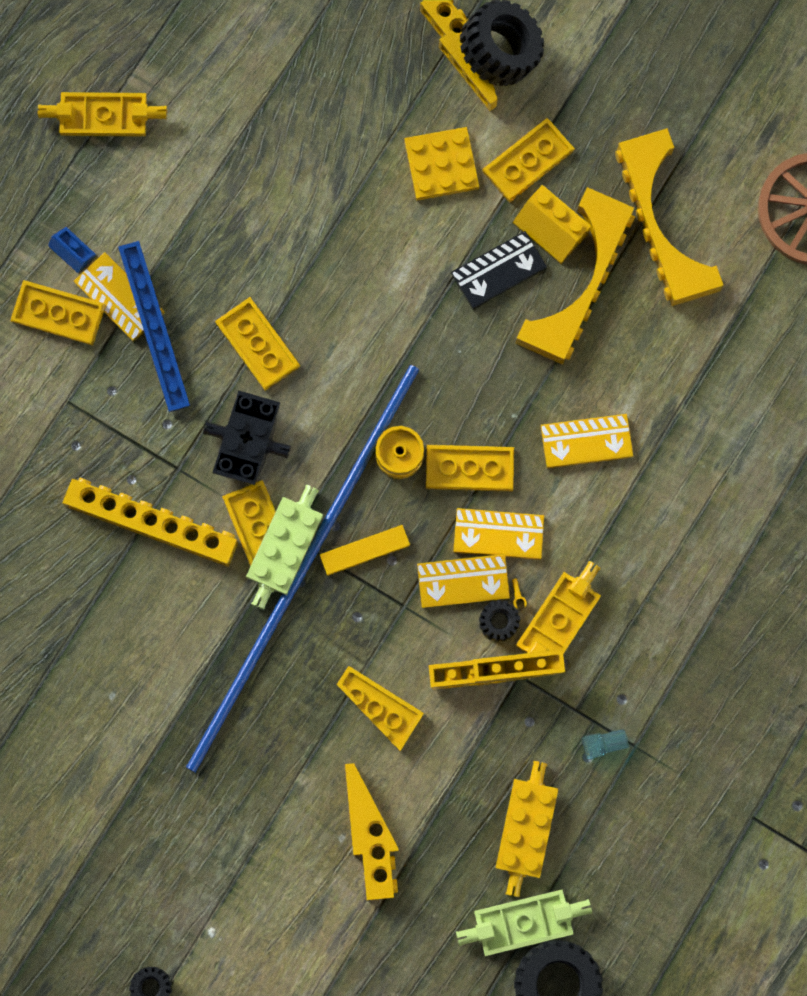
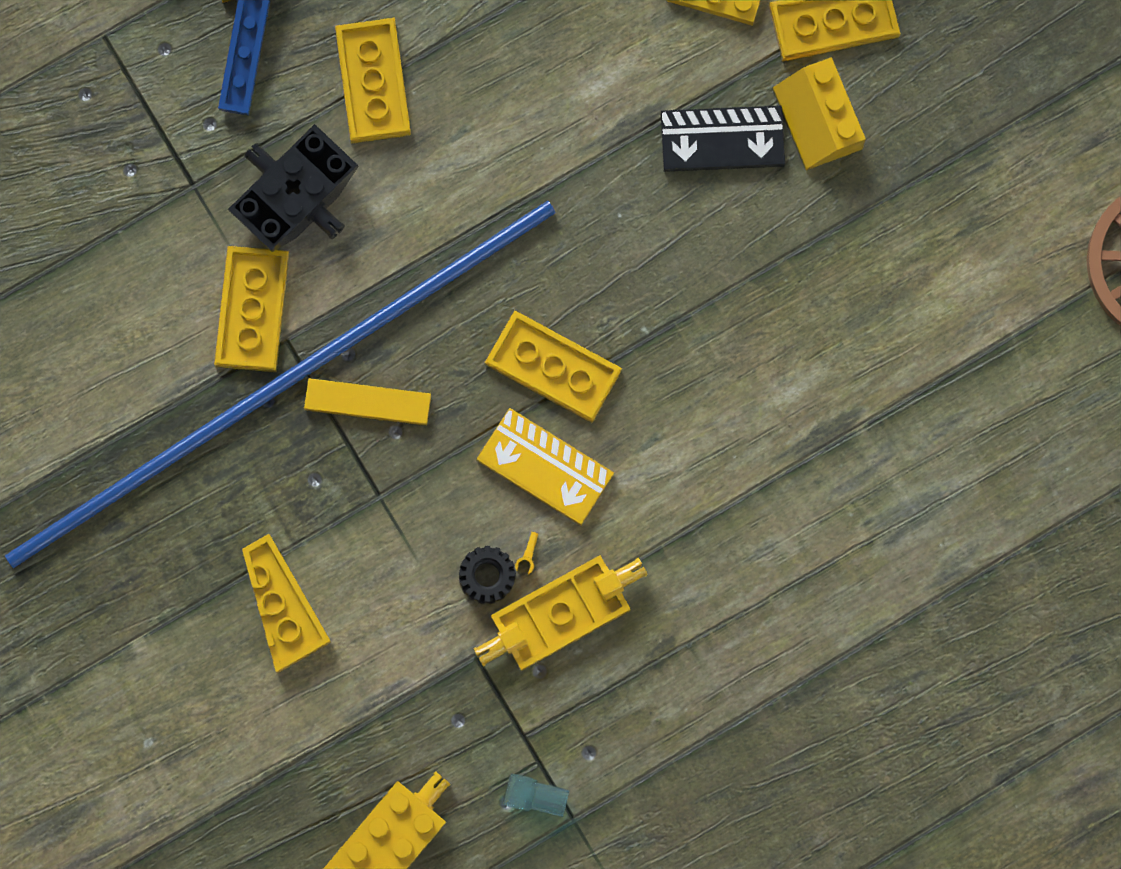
camera: 30 degrees right, 0 degrees up
yellow brick [62,478,238,567] -> none
yellowish green plate [246,485,323,610] -> none
yellow brick [345,763,399,901] -> none
yellow wheel [376,426,424,479] -> none
yellow tile [417,554,510,608] -> none
yellow brick [429,650,565,690] -> none
yellow arch [515,187,635,365] -> none
yellow tile [540,414,633,469] -> none
yellow arch [615,128,724,306] -> none

